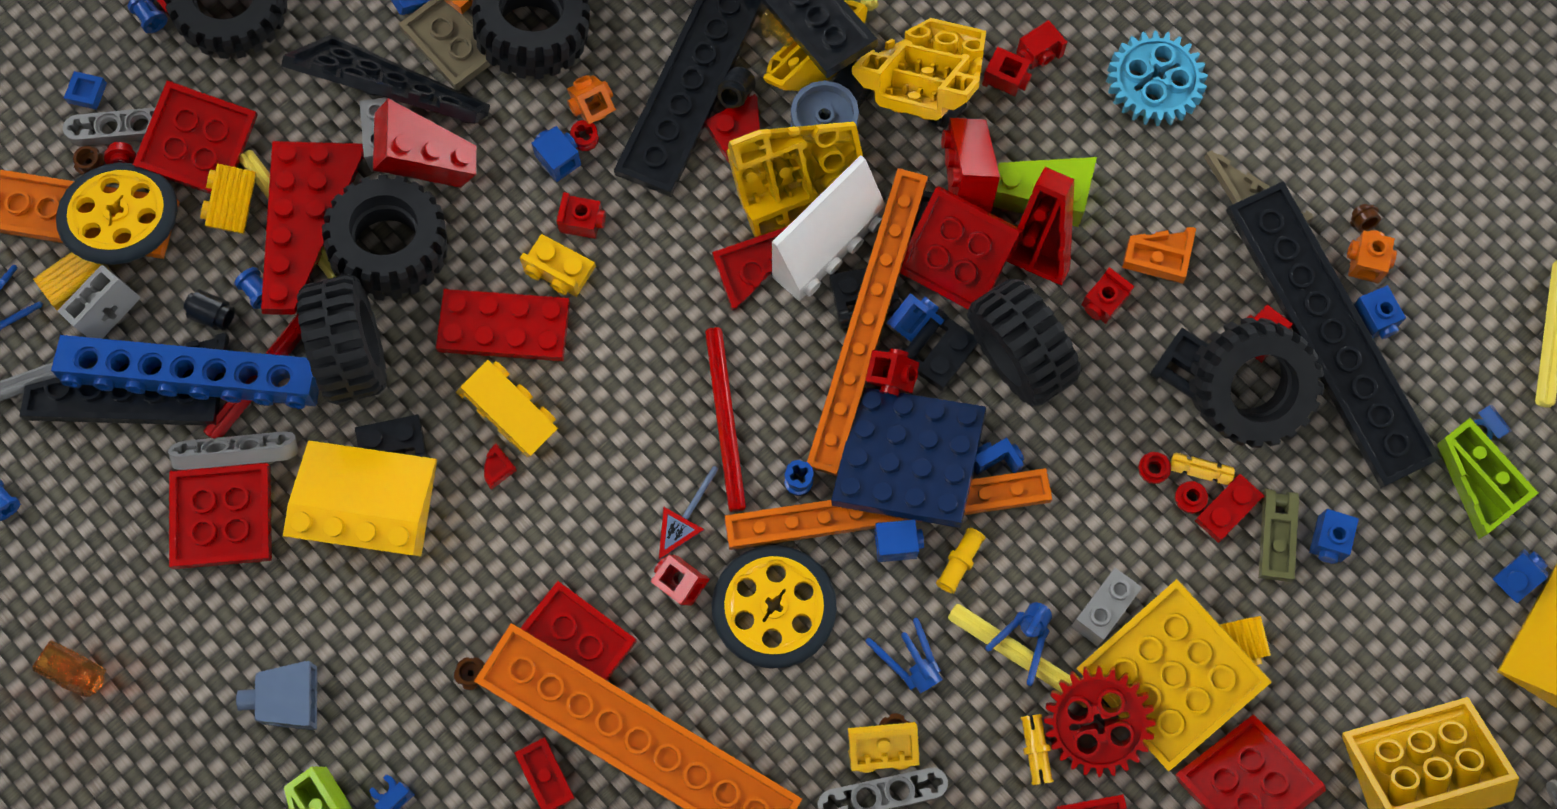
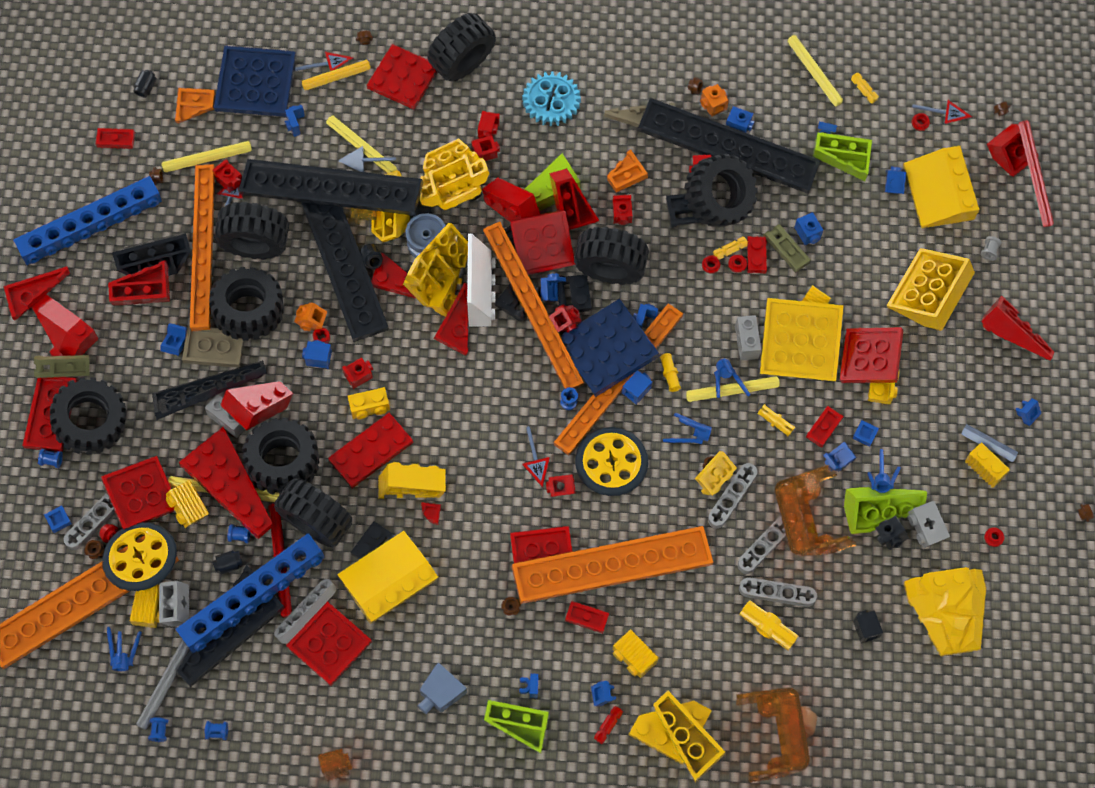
camera: 45 degrees left, 5 degrees down
red axle [705,327,746,512] -> none
red gear [1044,665,1156,777] -> none

